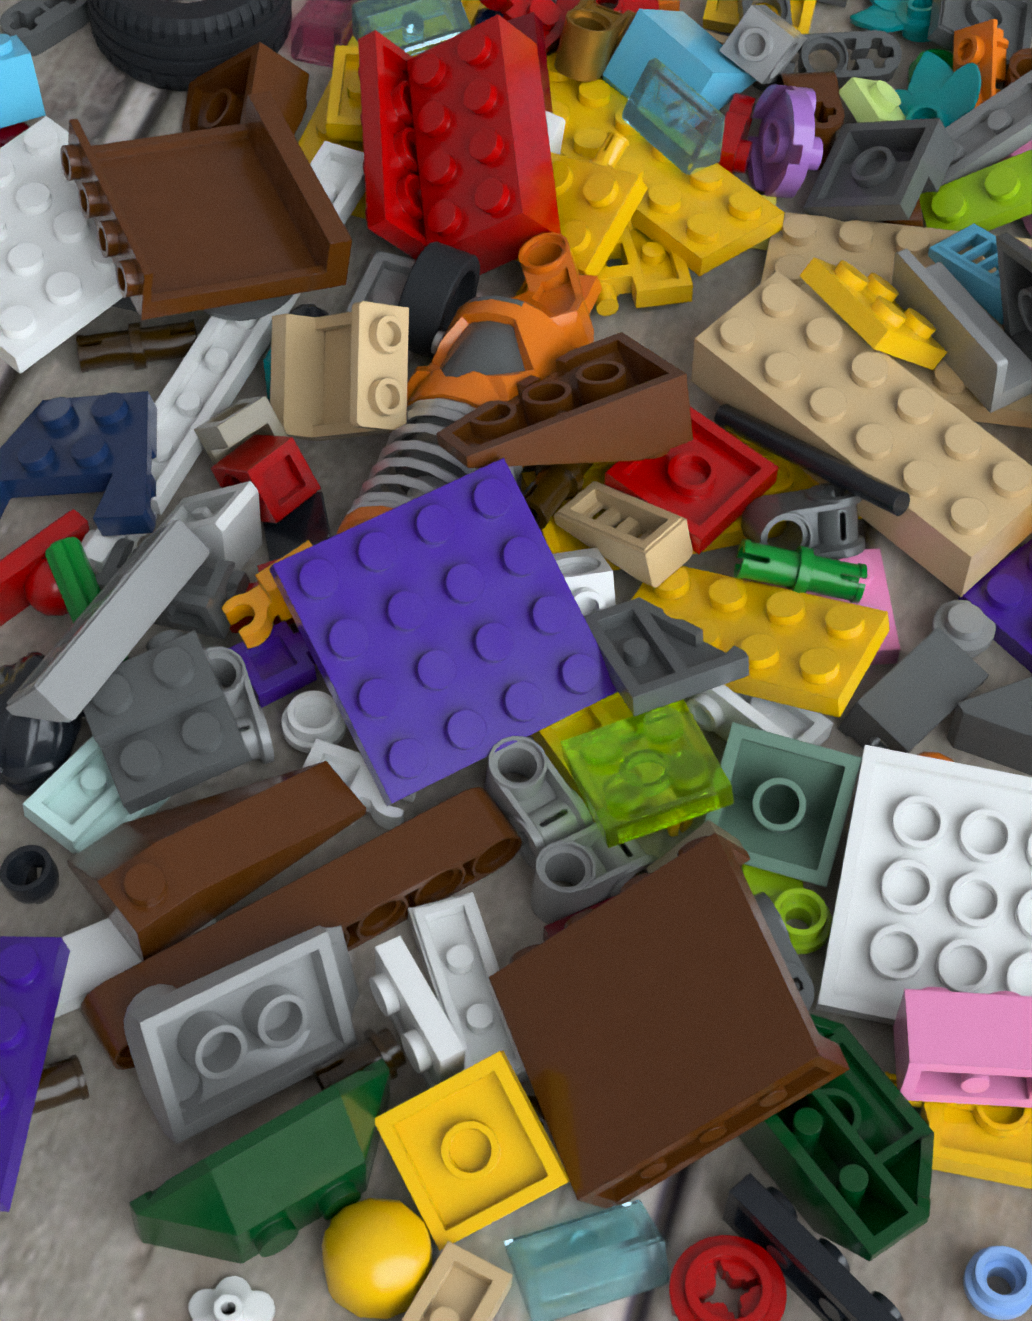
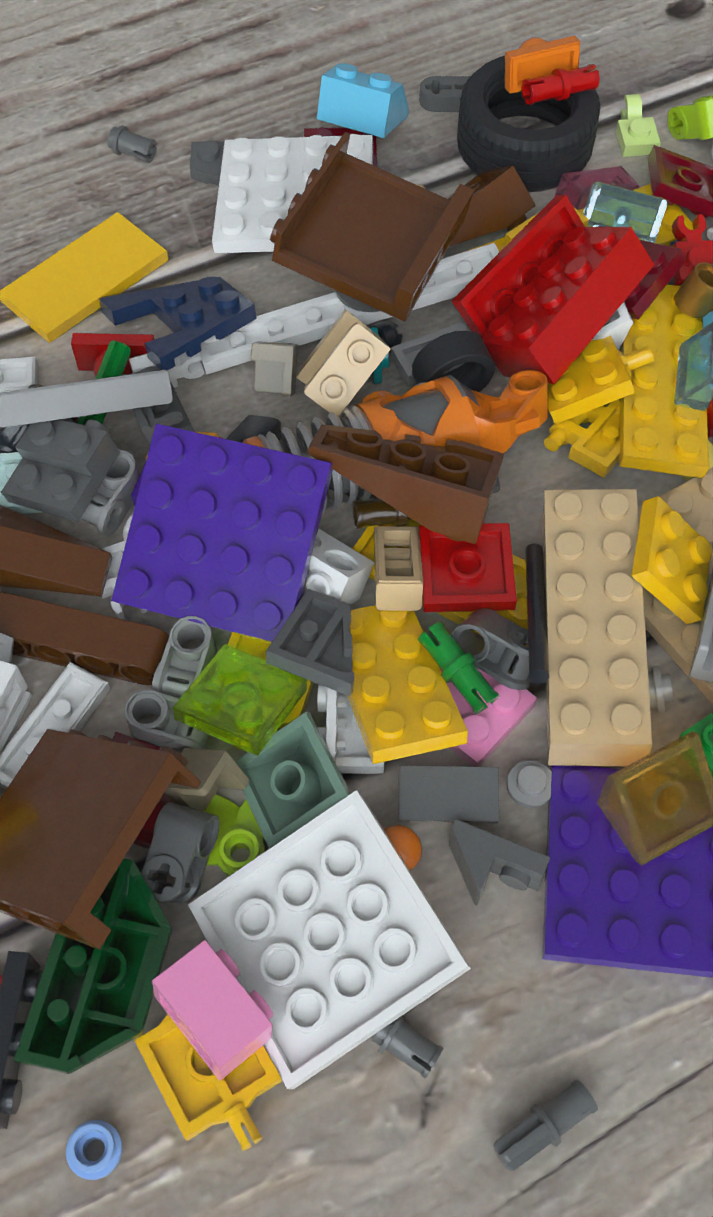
camera: 50 degrees right, 5 degrees up
dark brown pin [76,319,197,373] -> none
white slope [156,481,263,571] -> none
red brick [210,434,321,523] -> none

